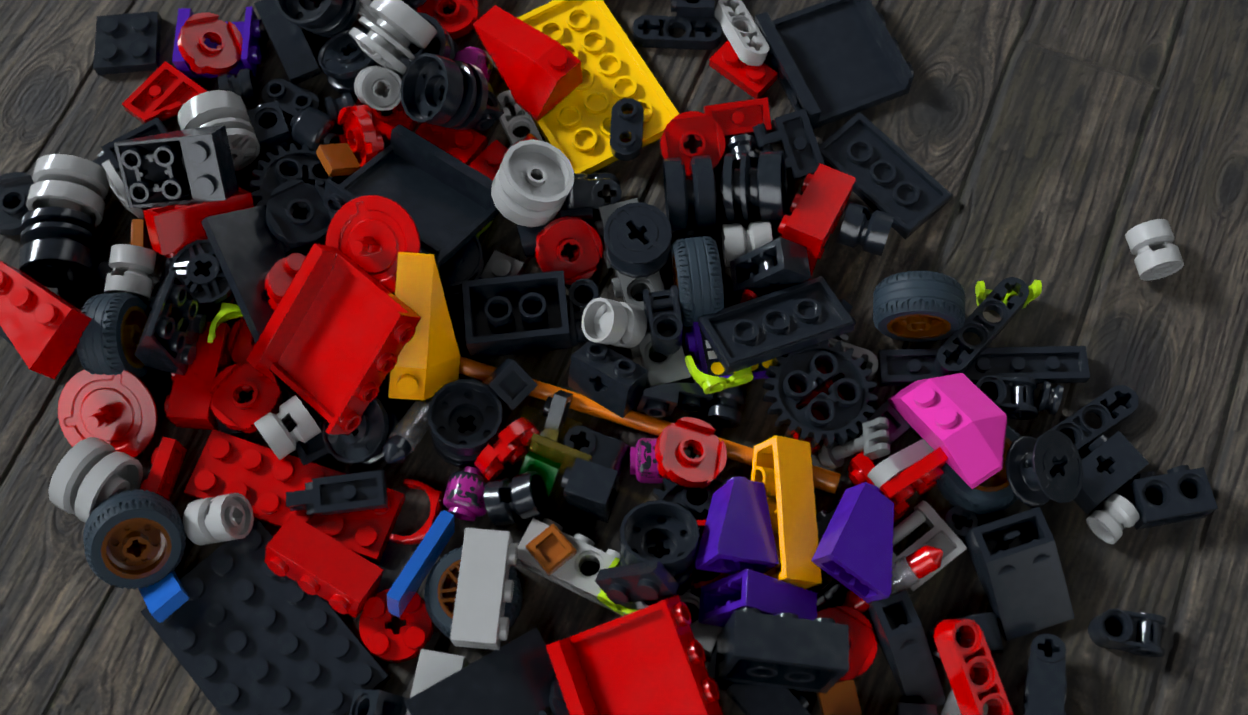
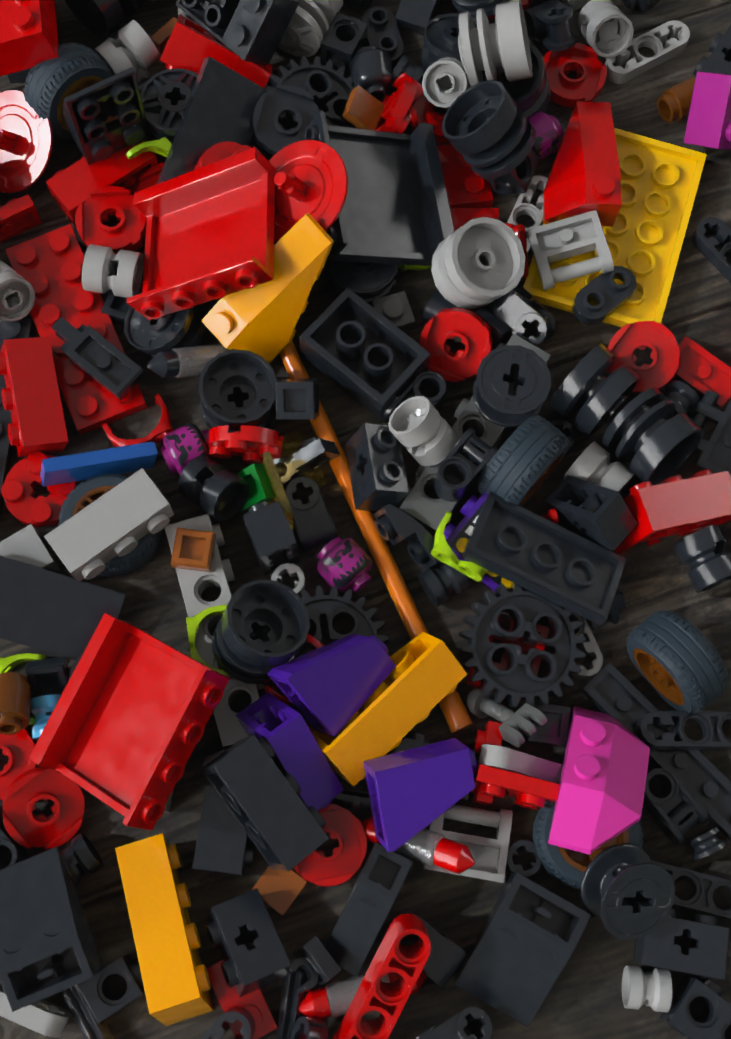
camera: 40 degrees right, 5 degrees up
black plate [595,560,679,605] -> none
red plate [655,417,727,488] -> none
none -> light grey bush [271,563,305,596]
none -> light grey plate [527,210,614,290]

